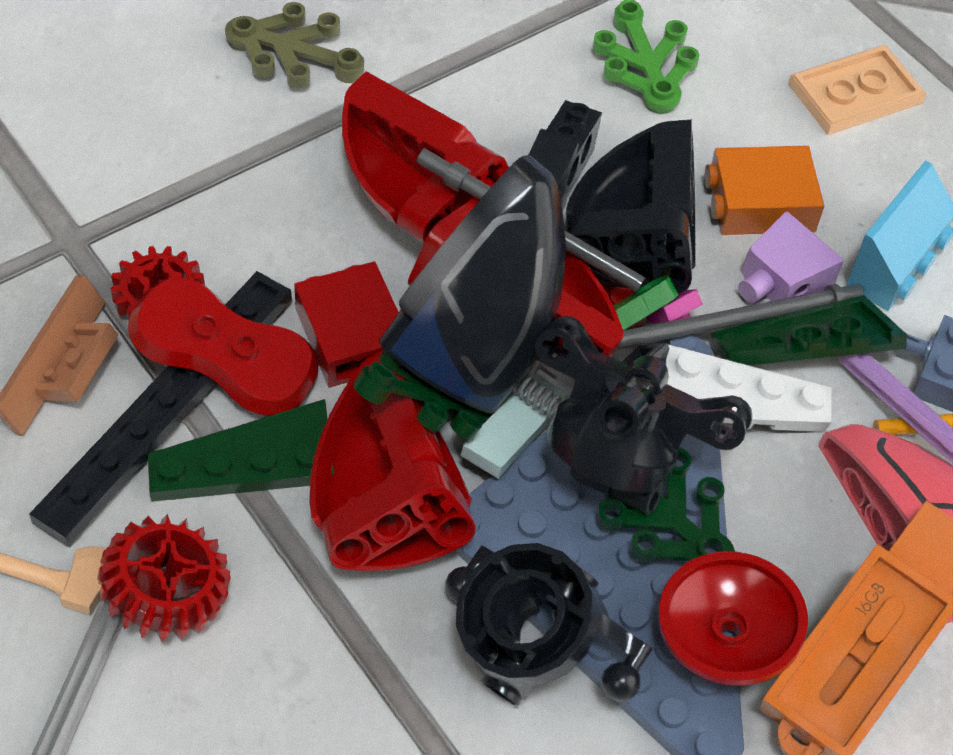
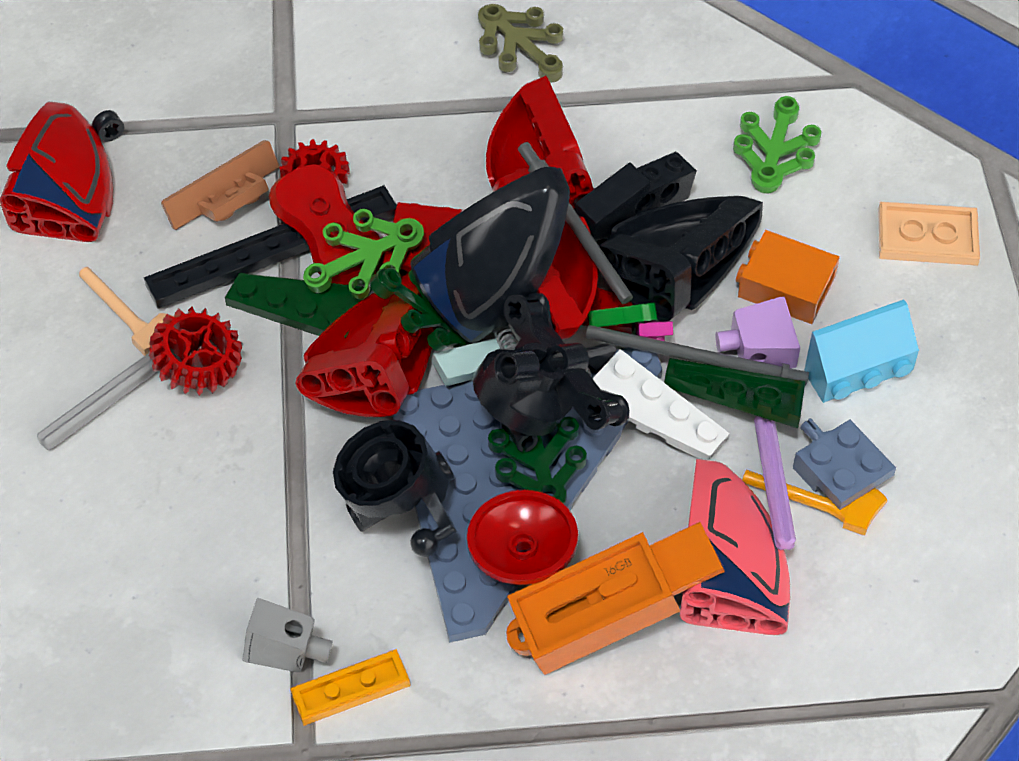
camera: 35 degrees right, 0 degrees up
none -> bright green plant [303,209,424,299]

